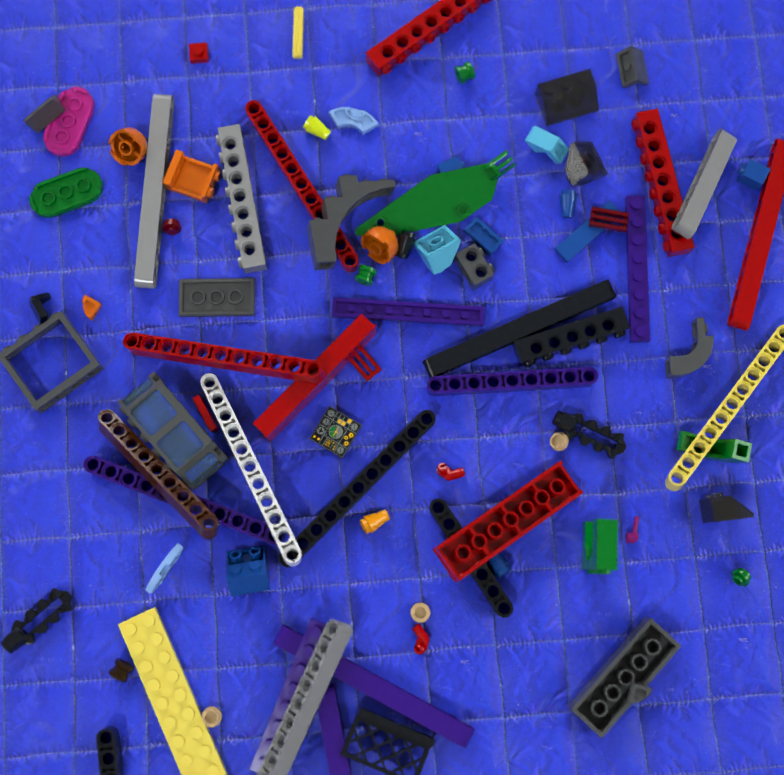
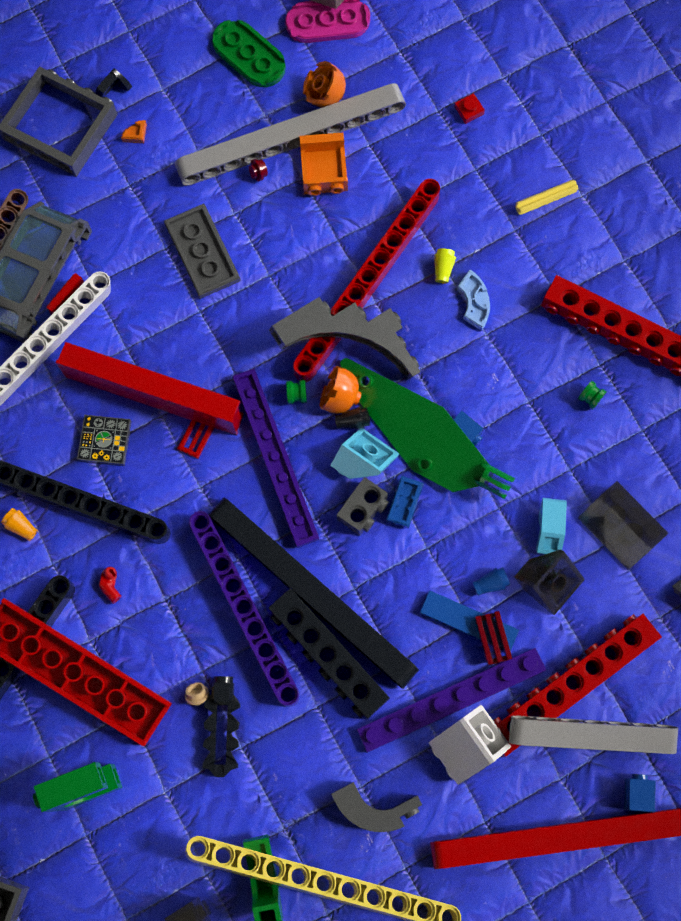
camera: 70 degrees right, 5 degrees down
red beam [123,333,326,384] -> none
light grey brick [216,124,268,274] -> none
blue cone [488,553,512,578] -> none
magenta hand [625,516,640,543] -> none
none -> white slope [428,705,511,785]

